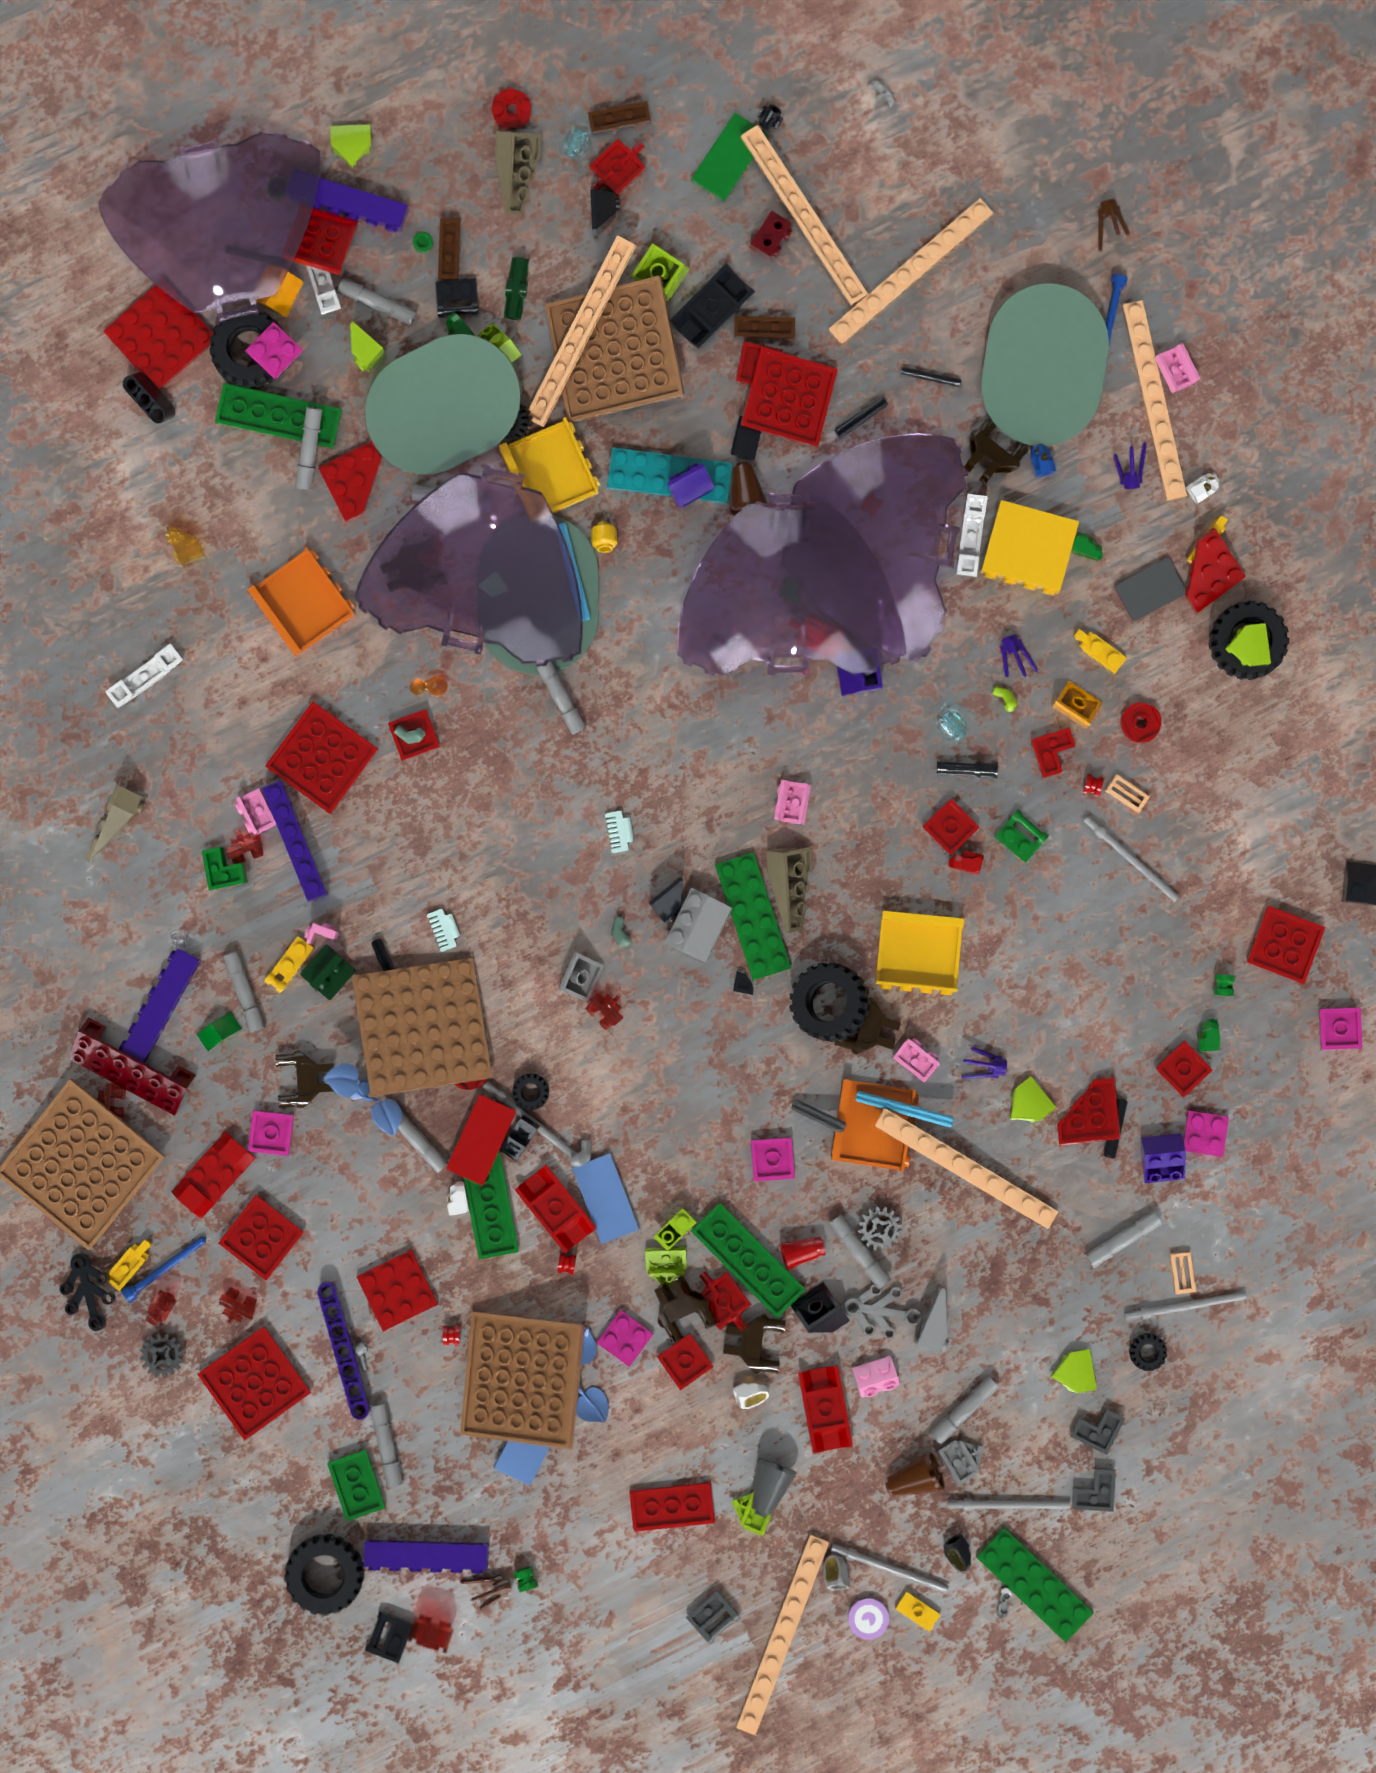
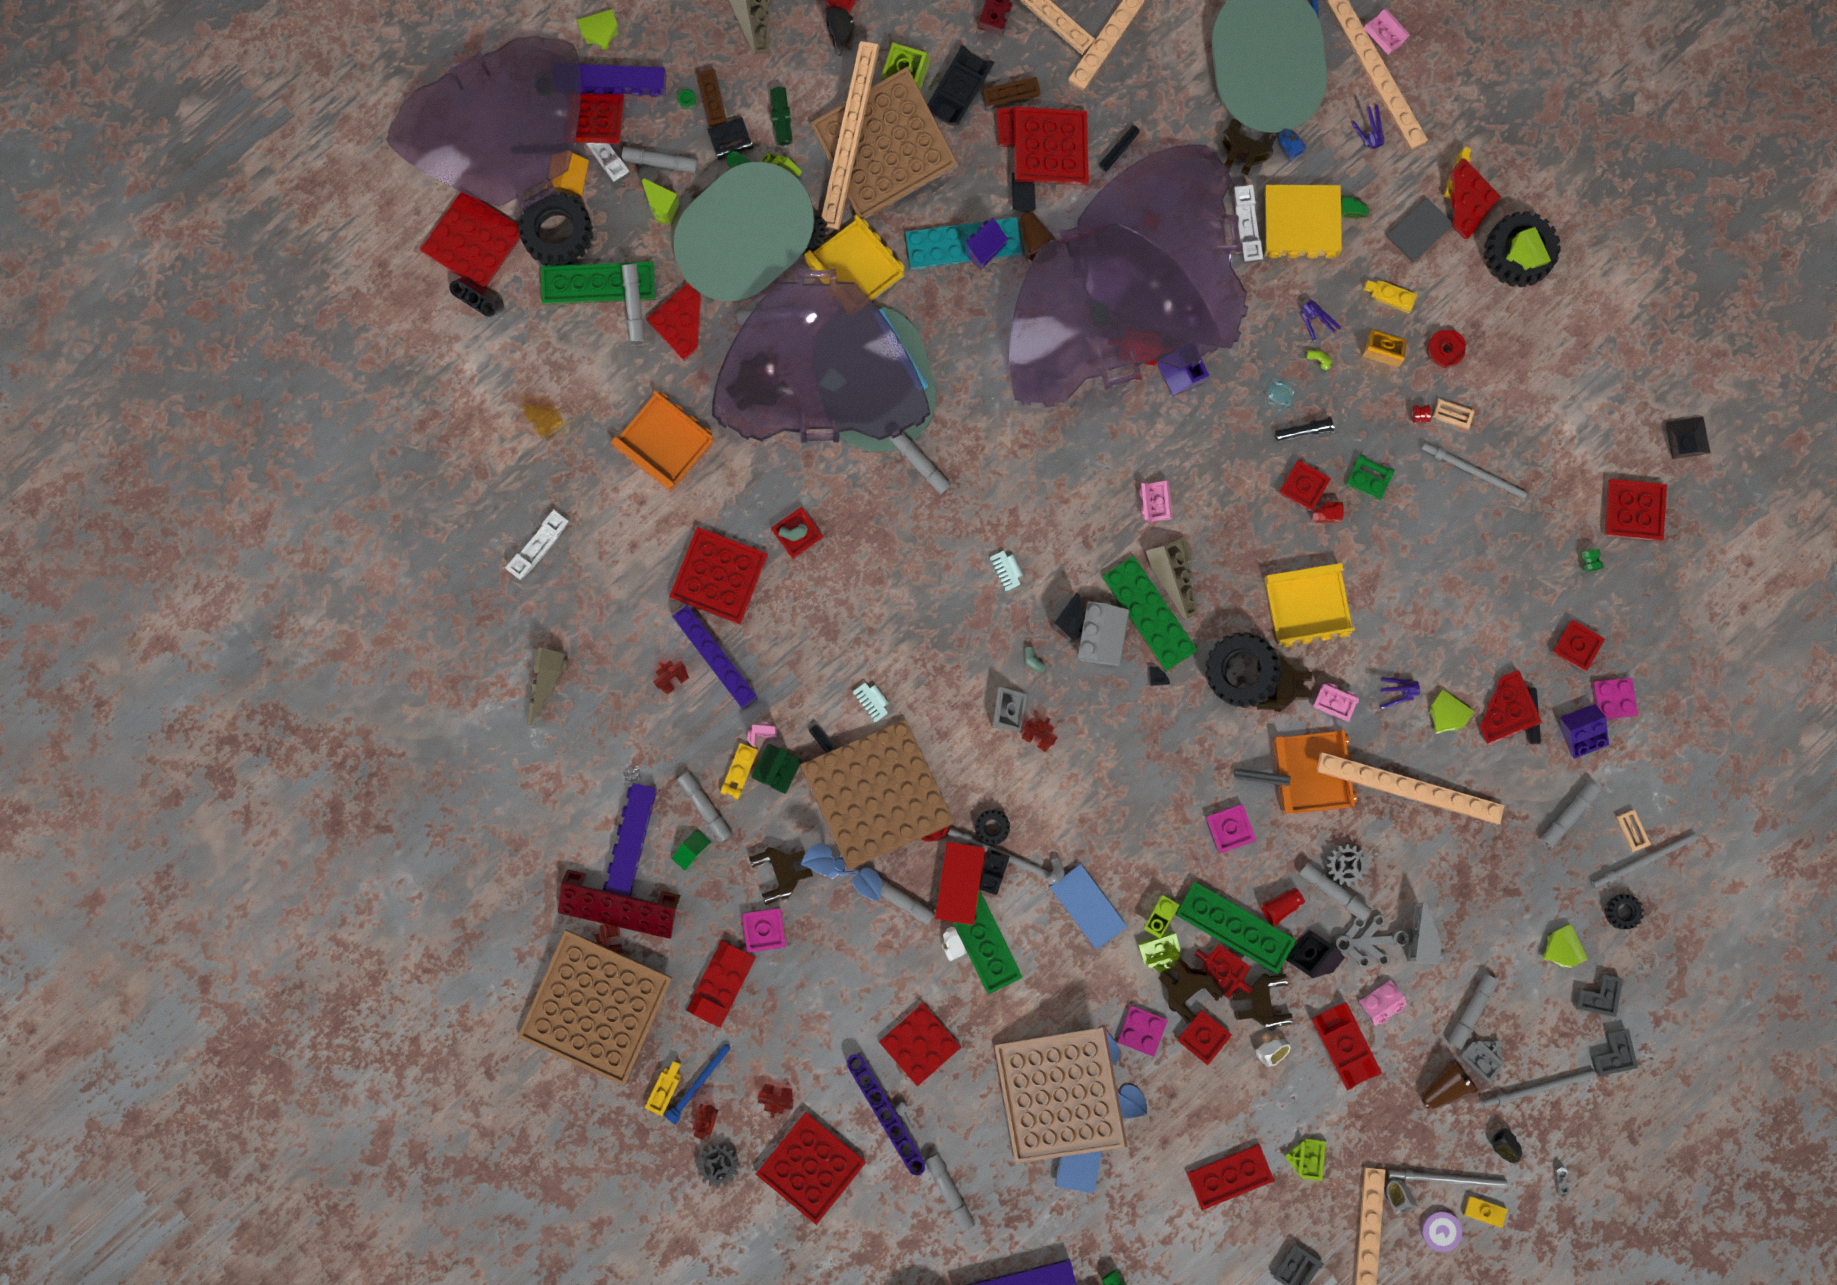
camera: 15 degrees left, 5 degrees down
black plant [59,1253,116,1331] -> none
green plate [202,847,248,891] -> none
red plate [218,1194,304,1281] -> none
bright pink bracket [235,788,276,835] -> none
dark pink plate [245,322,303,380] -> none
green plate [327,1449,386,1522] -> none
clear orange plate [410,676,447,697] -> none
red wheel [443,1325,460,1346] -> none
red piece [514,1164,597,1253] -> none
red wheel [557,1253,577,1275] -> none
yellow head [590,521,618,553] -> none
dark grey cone [752,1458,797,1518] -> none
medium azure axle [856,1091,954,1127] -> none
black bar [901,367,962,388] -> none
green plate [976,1527,1094,1643] -> none
red plate [1030,727,1076,779] -> none
white rock [1186,473,1219,504] -> none
green rock [1197,1019,1220,1052] -> none
dark pink plate [1319,1008,1363,1050] -> none

